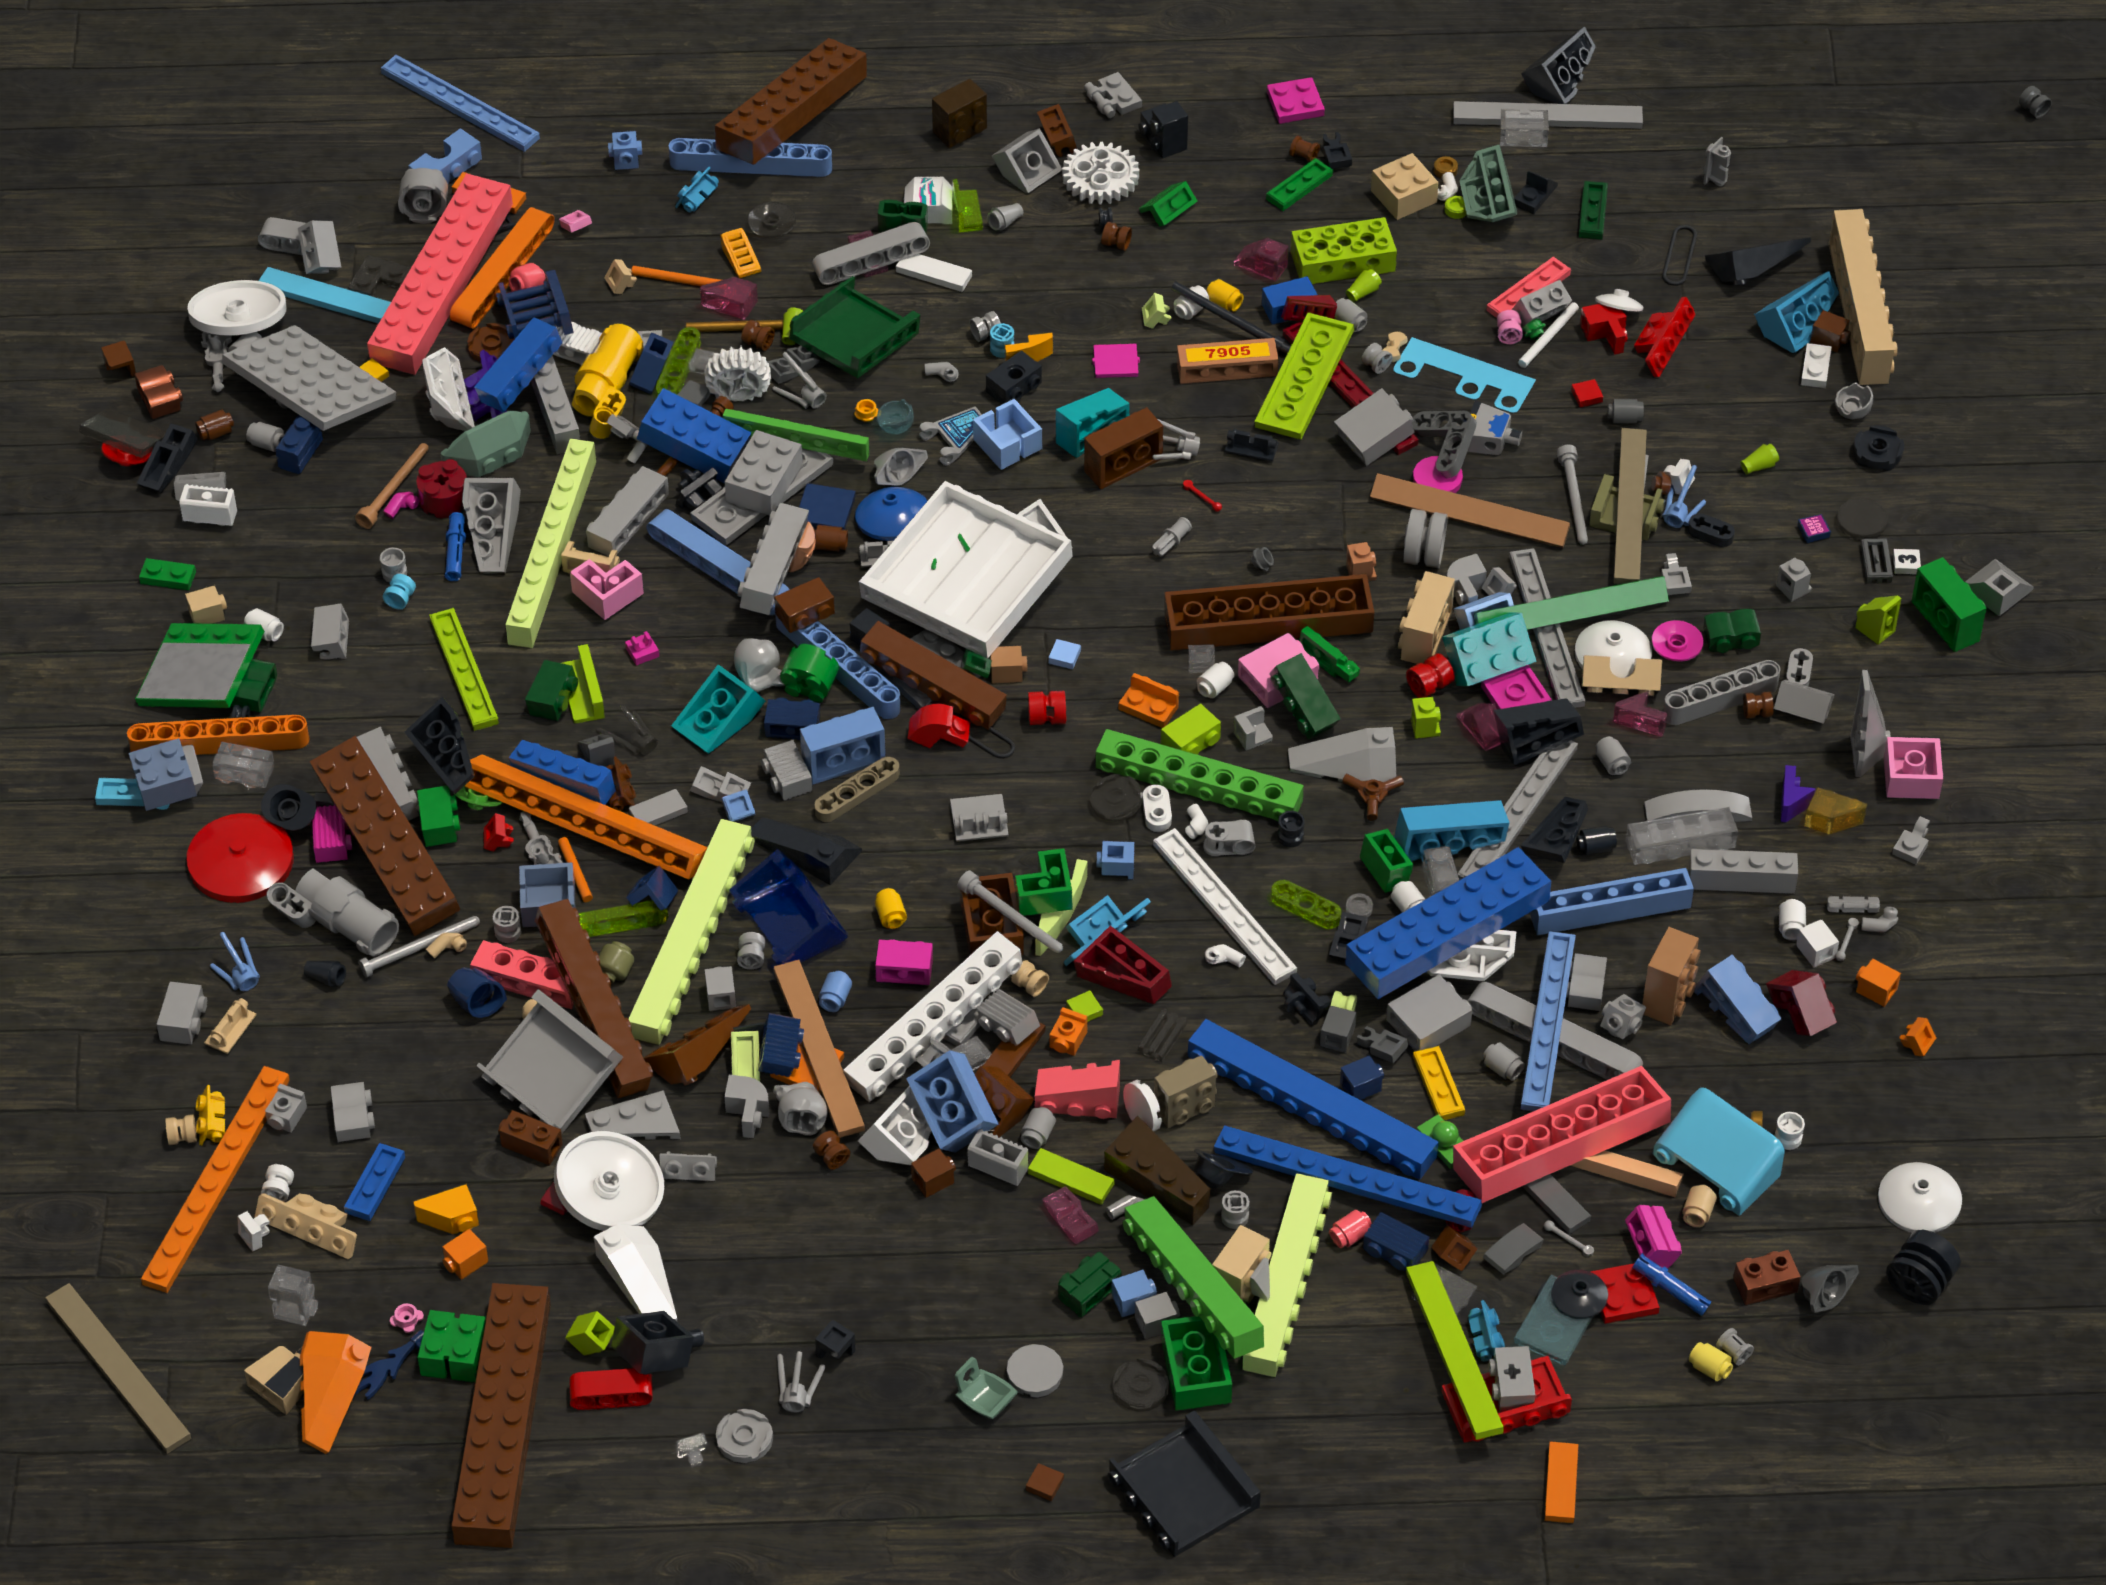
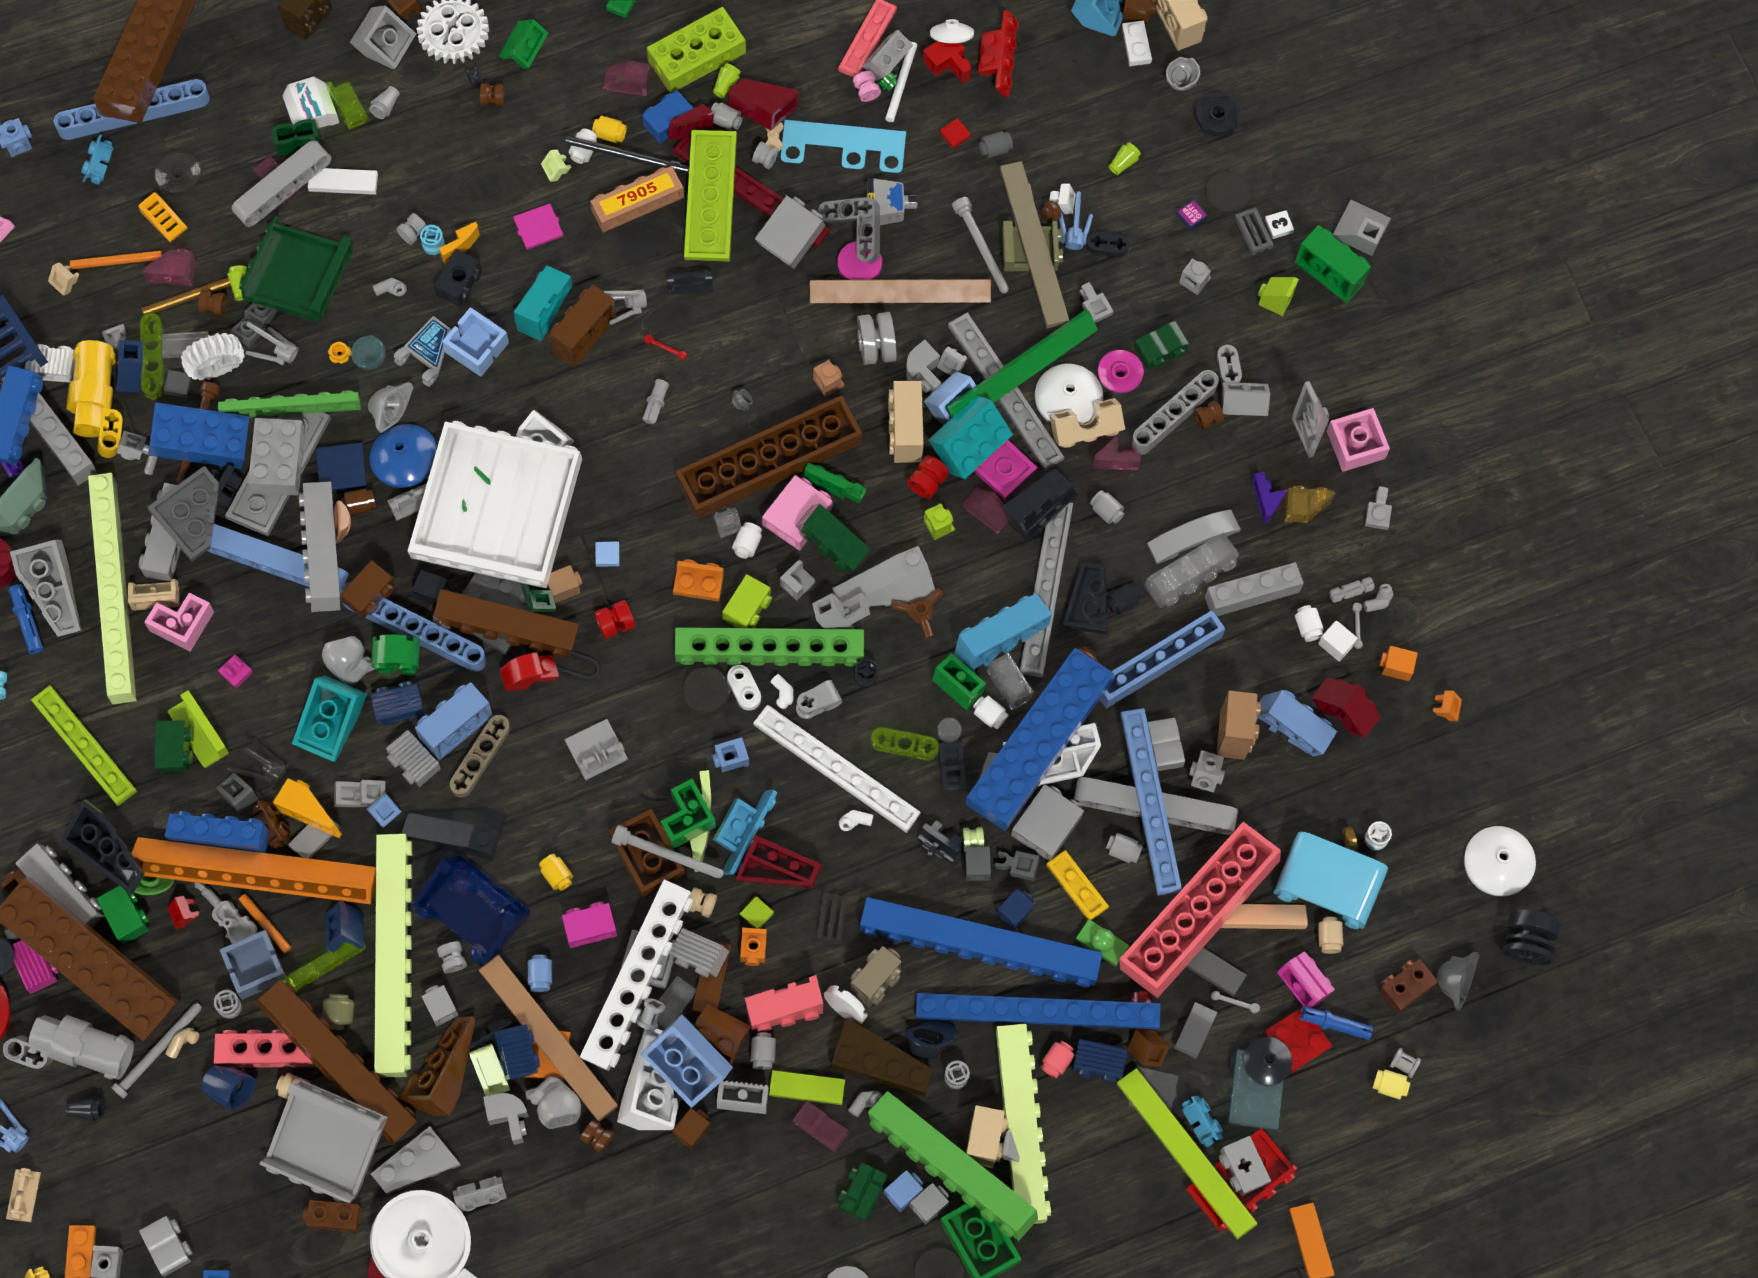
camera: 25 degrees left, 20 degrees up
none -> dark grey plate [148,466,219,562]
none -> light orange slope [273,779,342,838]
none -> dark red slope [728,79,799,131]
none -> light grey brick [812,593,870,629]

